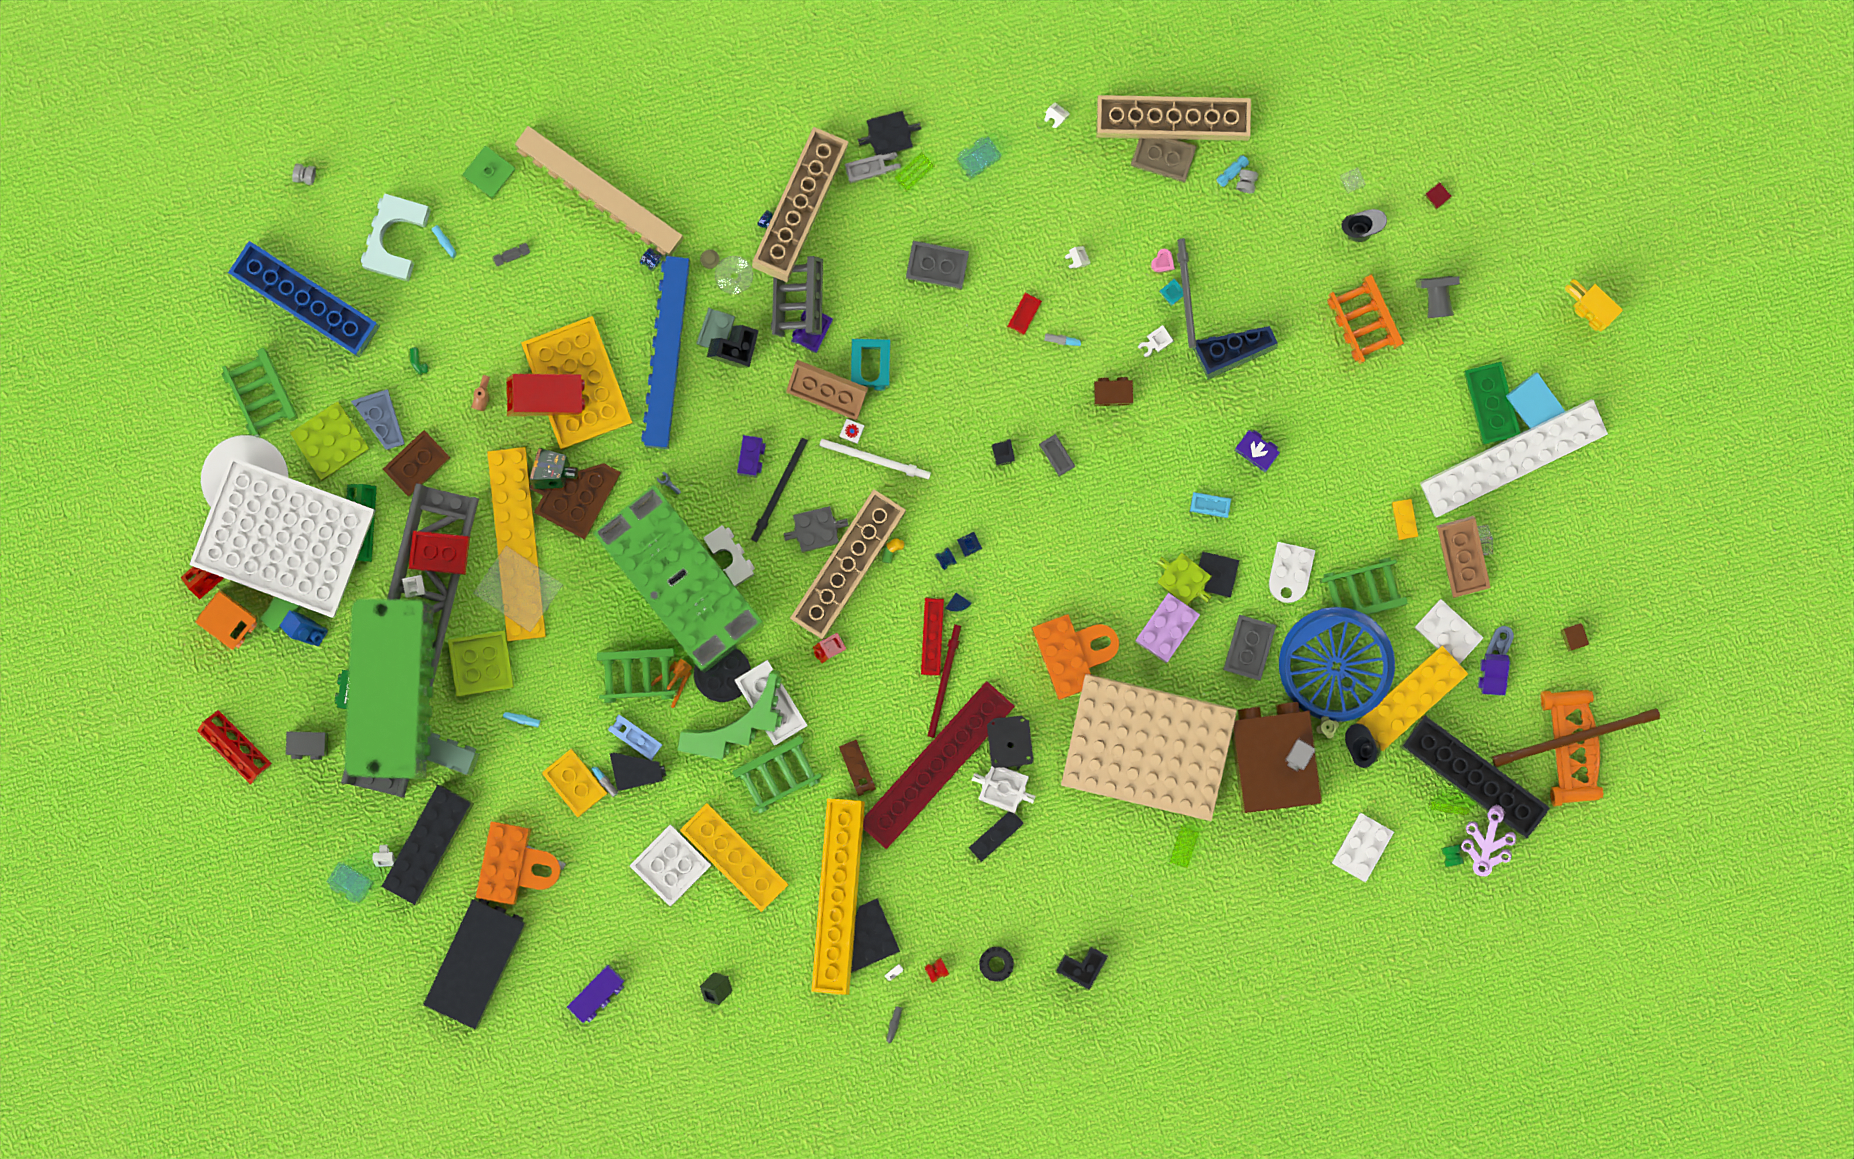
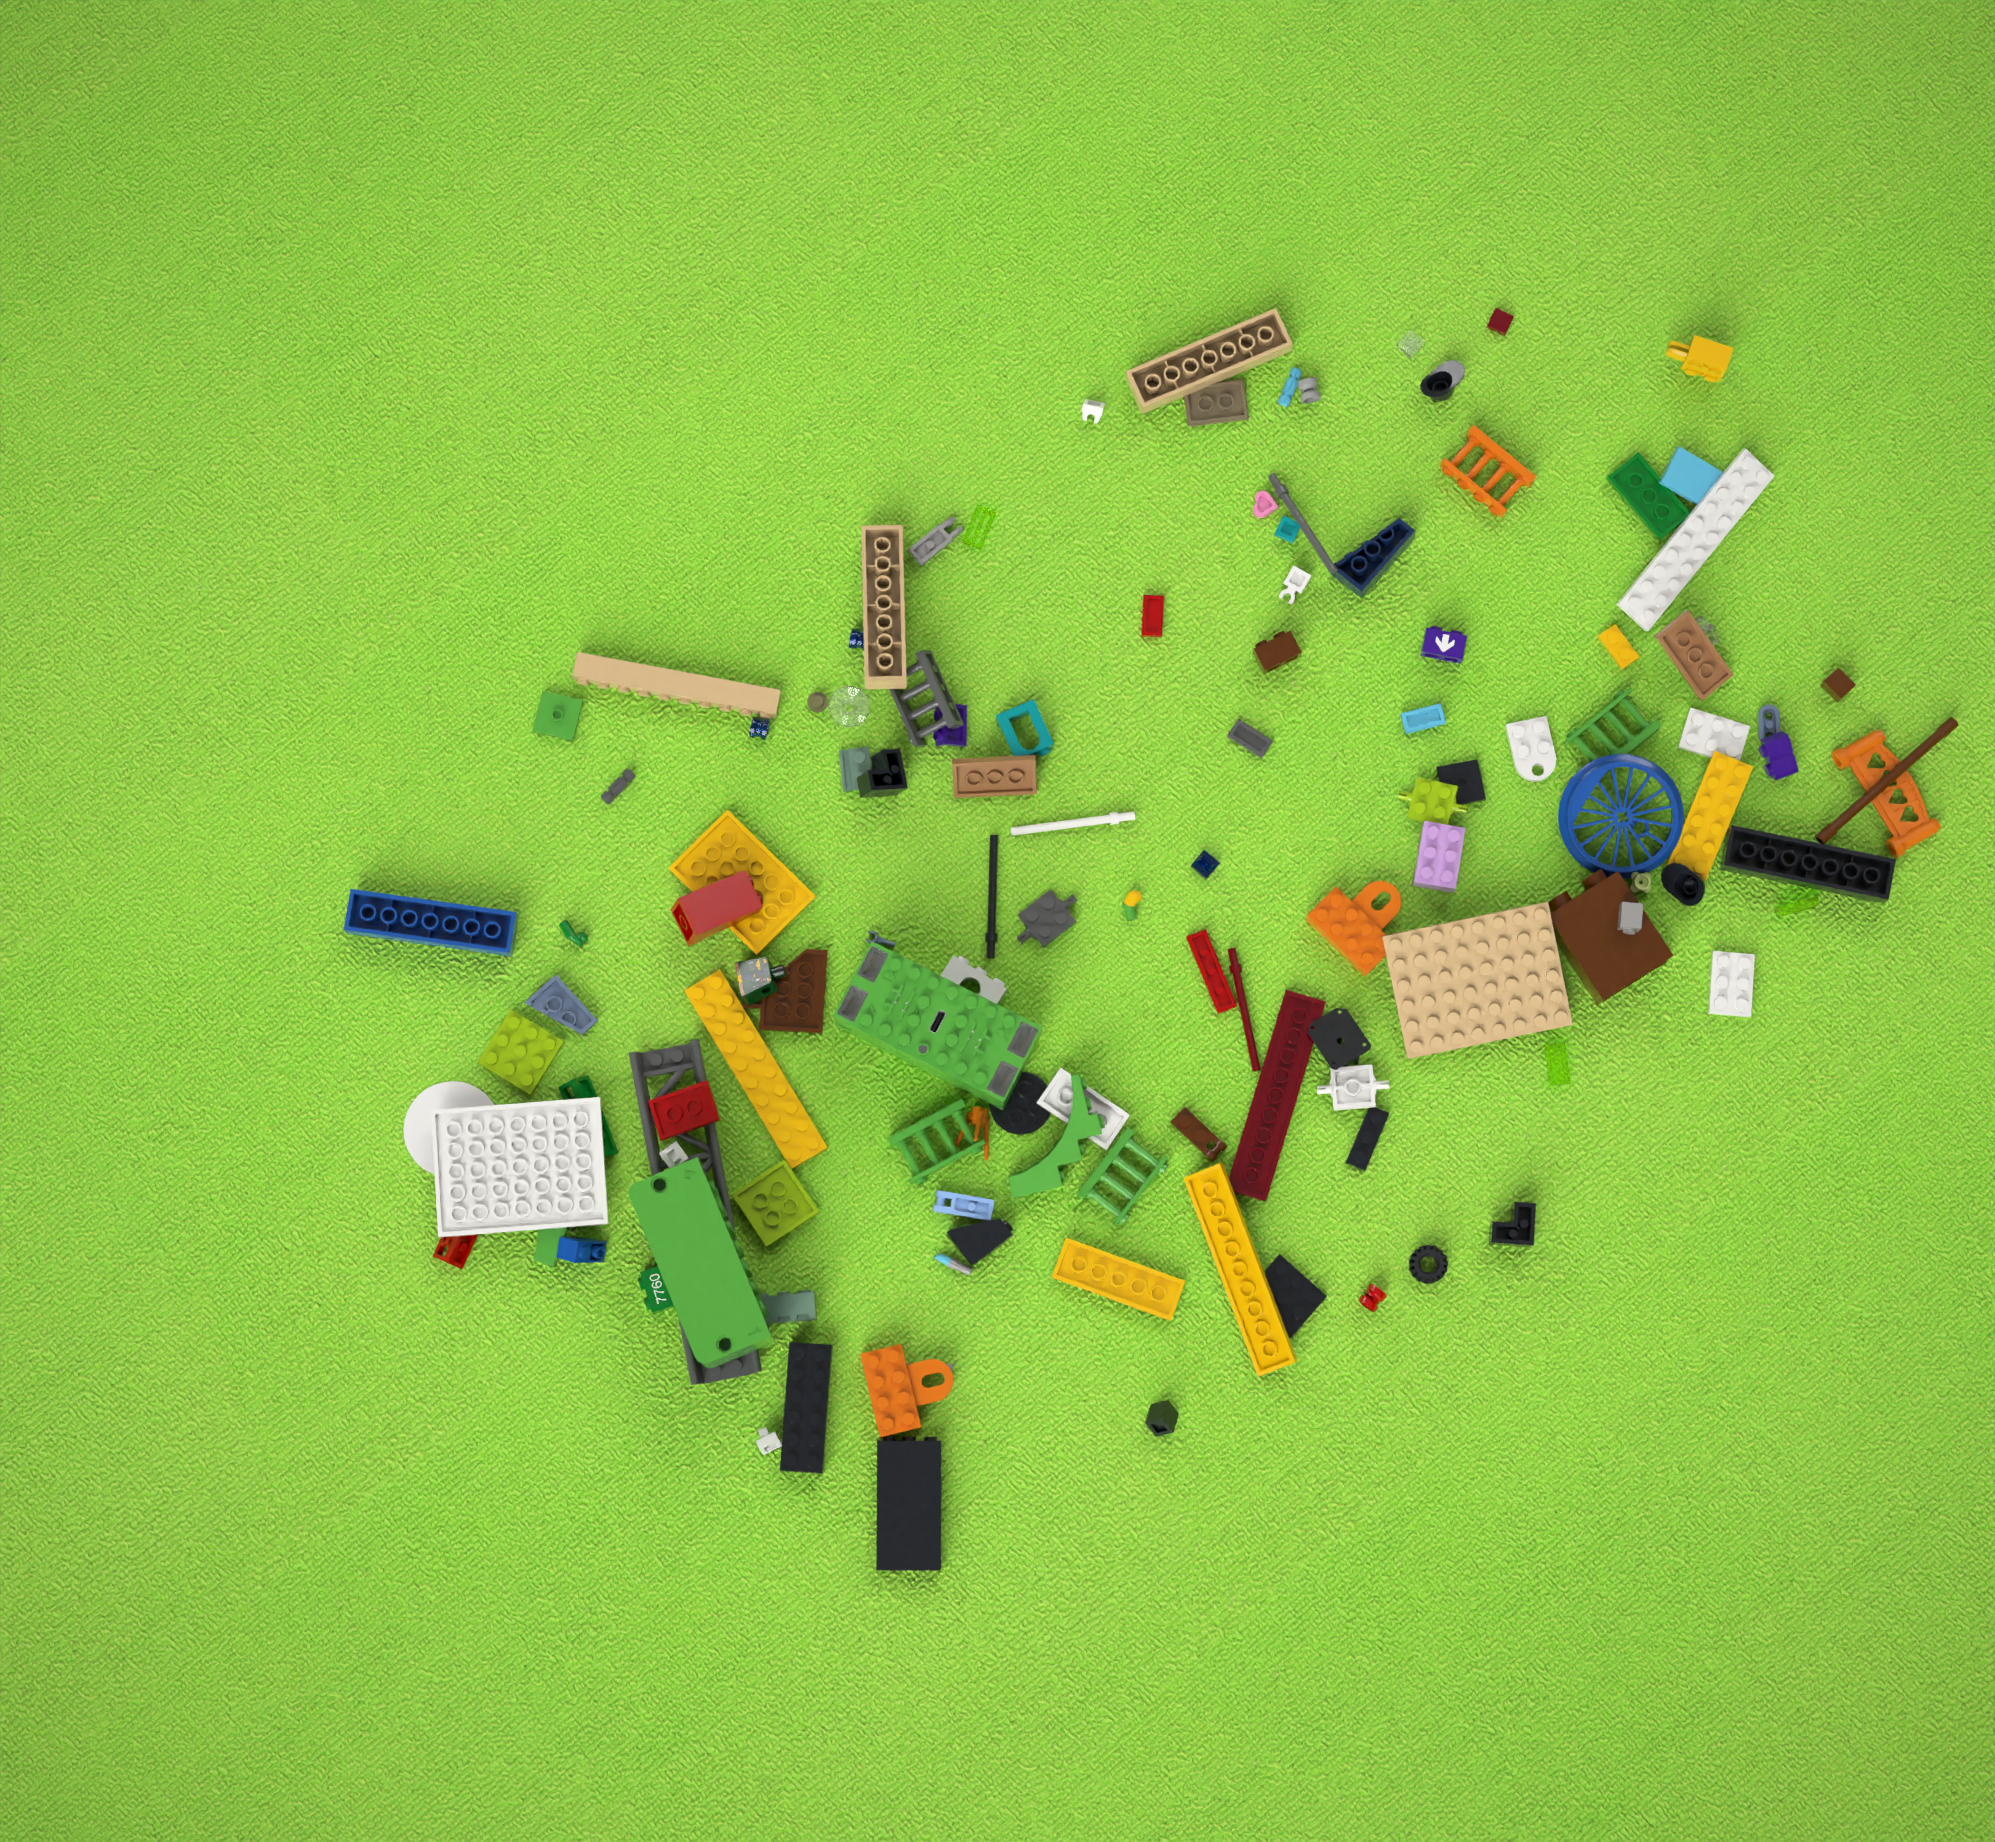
camera: 30 degrees left, 5 degrees down
orange container [195,589,257,650] -> none
red fence [197,710,272,785] -> none
bright green fence [221,348,298,438] -> none
dark grey brick [286,732,328,760] -> none
light grey wheel [292,163,316,185] -> none
clear light blue brick [327,862,374,903] -> none
light aqua arch [361,194,431,282] -> none
reddish brown plate [383,430,451,497] -> none
medium azure piece [432,225,456,259] -> none
nougat piece [471,375,490,411] -> none
clear piece [474,546,563,632] -> none
medium azure piece [503,712,540,727] -> none
yellow tile [542,749,608,818] -> none
dark purple brick [567,965,625,1023] -> none
white plate [630,825,711,907] -> none
blue brick [641,256,690,449] -> none
dark purple brick [737,435,766,478] -> none
tan brick [790,489,906,640] -> none
bracket [813,633,847,663] -> none
white tile [840,419,864,444] -> none
black plate [857,111,922,155] -> none
white tile [885,964,903,981] -> none
dark grey piece [886,1006,903,1043] -> none
dark grey plate [906,241,969,290] -> none
clear blue wheel [935,547,957,571] -> none
clear blue tile [945,593,972,612] -> none
clear light blue brick [957,136,1002,180] -> none
black panel [992,439,1015,467] -> none
light grey piece [1044,333,1081,346] -> none
white tile [1065,246,1091,268] -> none
dark grey plate [1223,615,1276,681] -> none
dark grey plant [1415,276,1460,318] -> none
green wheel [1441,844,1464,867] -> none
lavender plant [1462,806,1516,876] -> none

